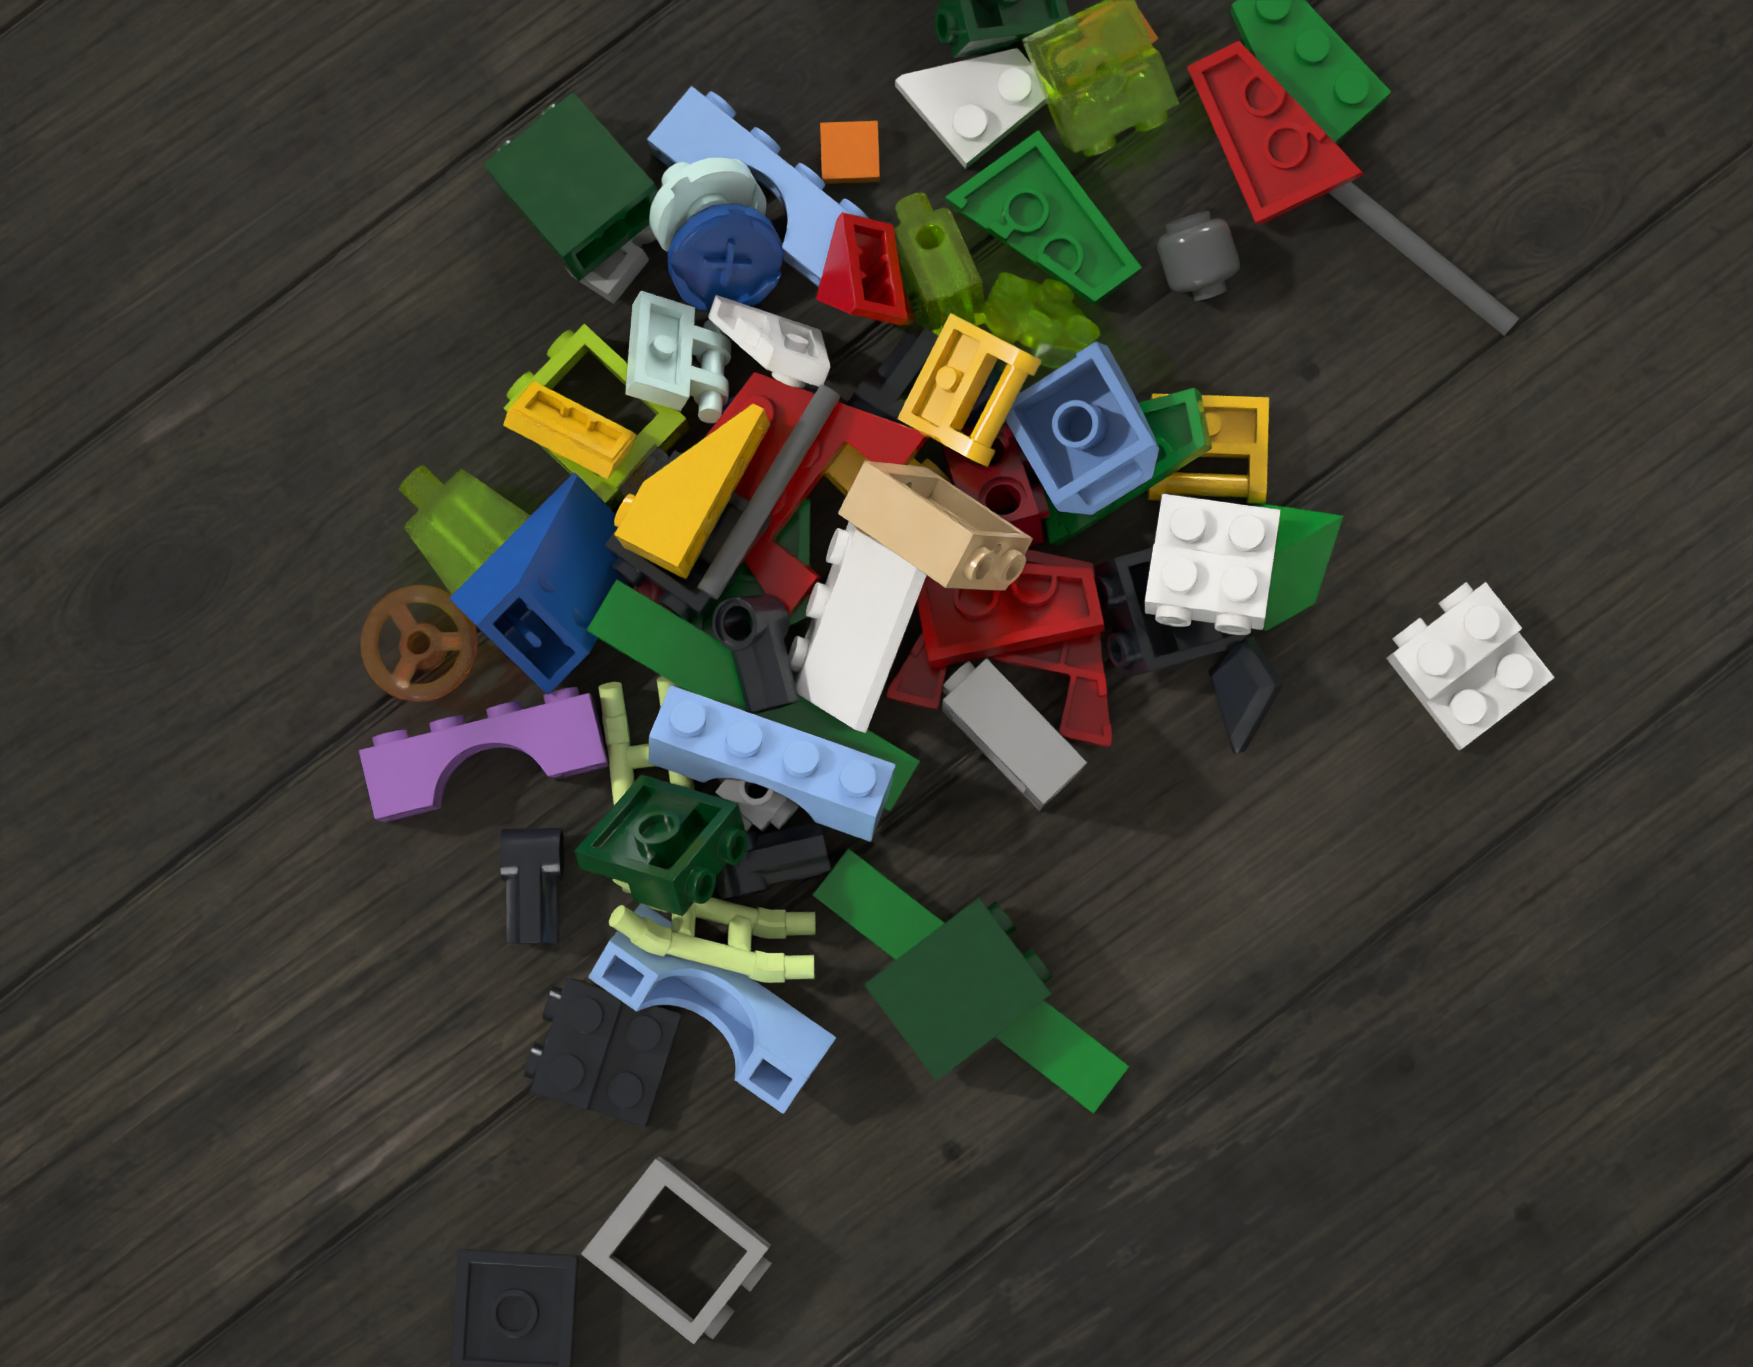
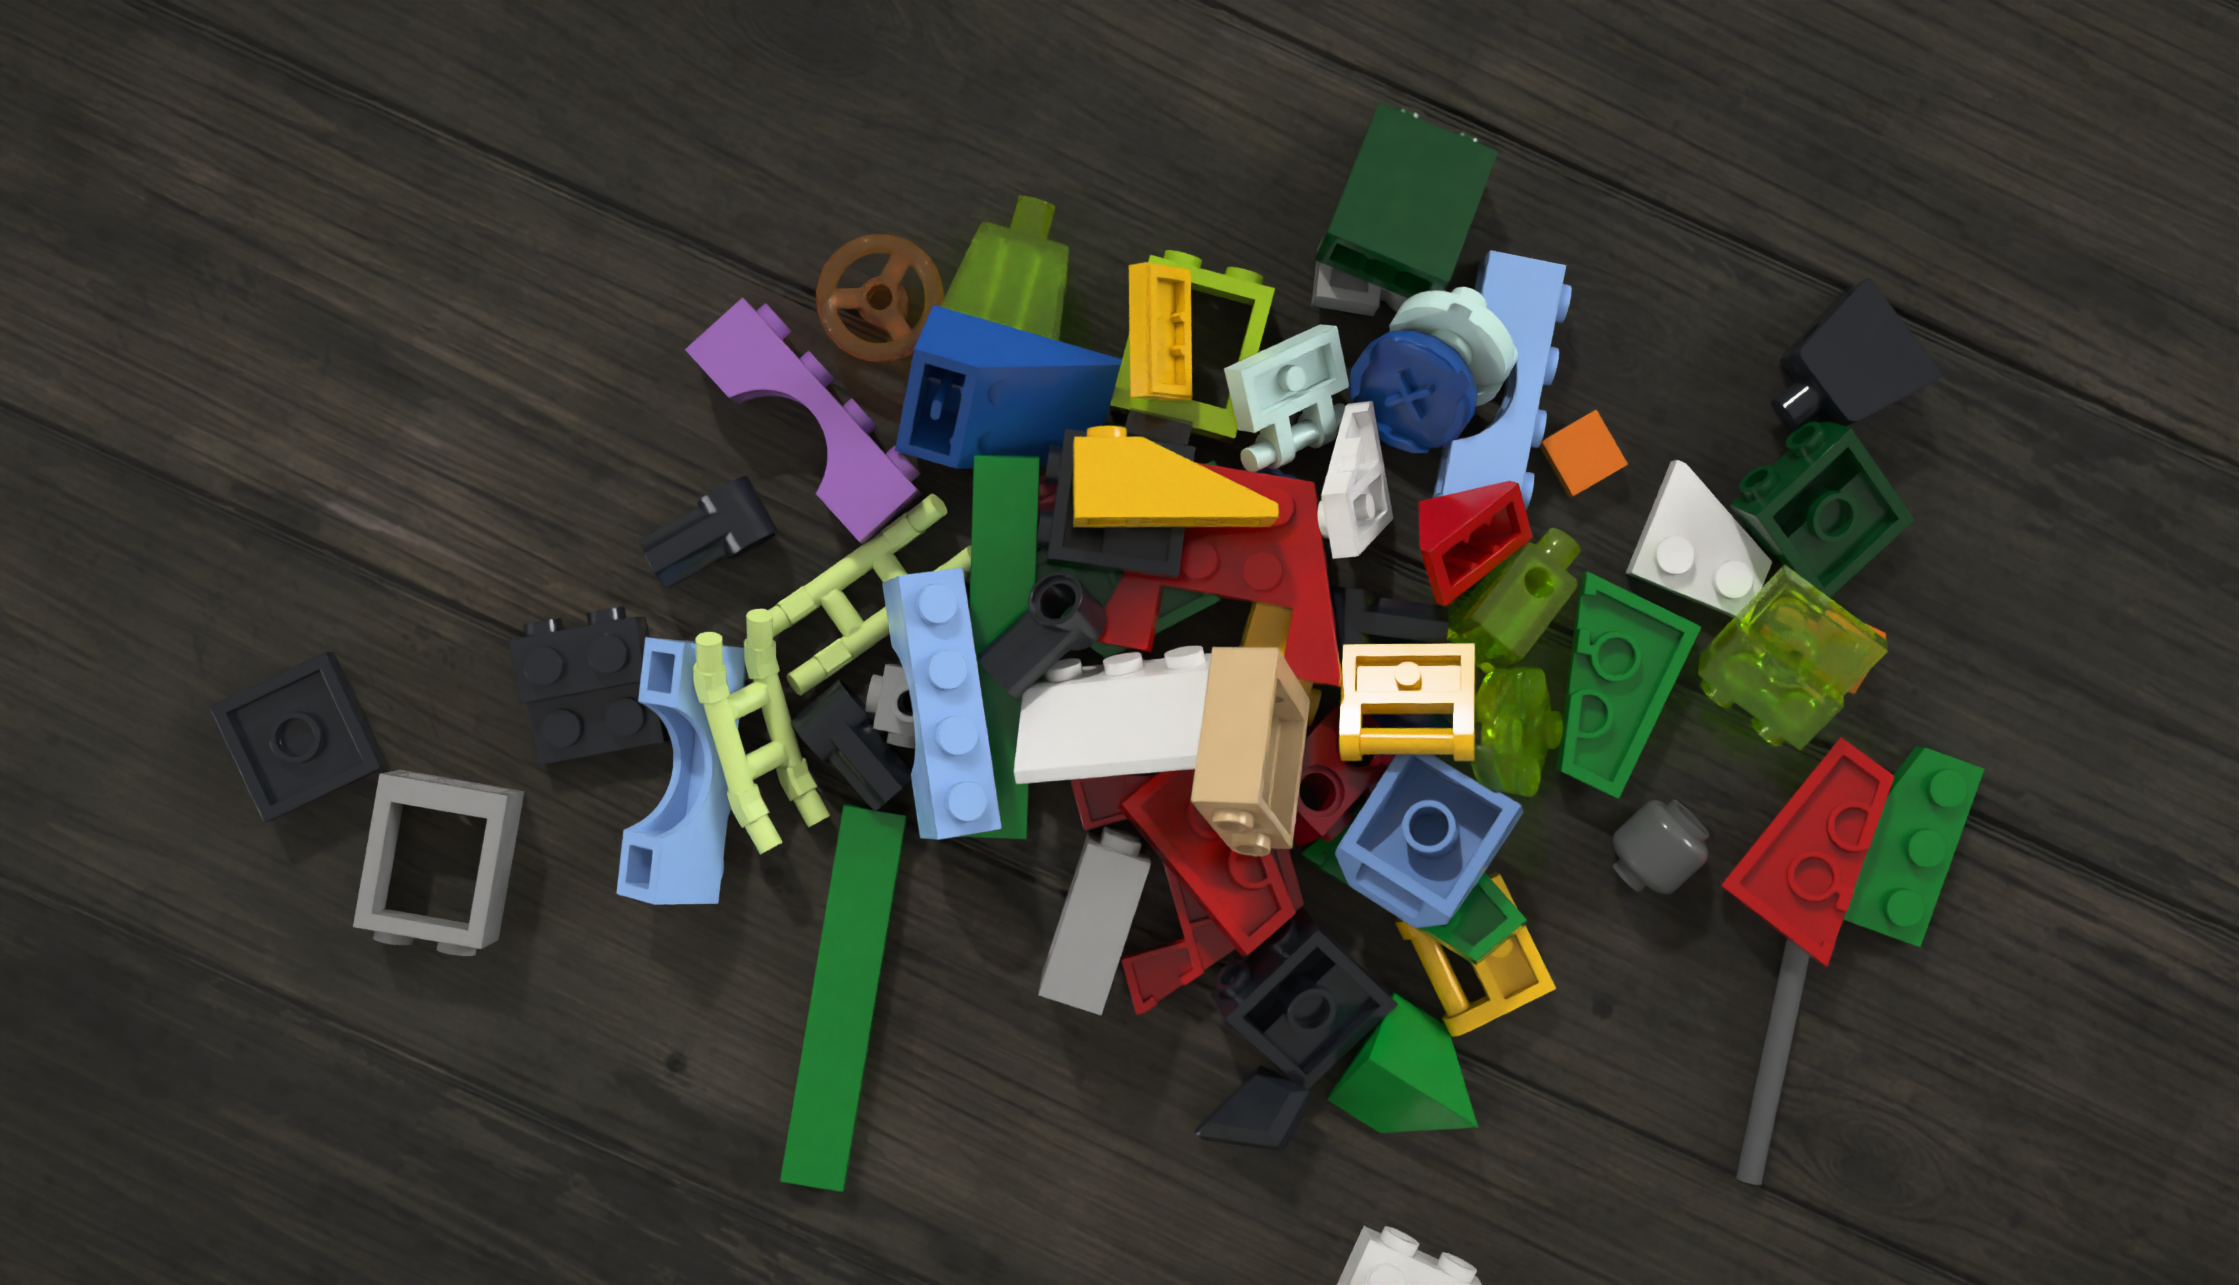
camera: 55 degrees right, 5 degrees up
dark green plate [575,775,748,917] -> none
dark grey bar [697,385,841,600] -> none
dark green brick [864,898,1053,1081] -> none
white plate [1145,494,1280,635] -> none

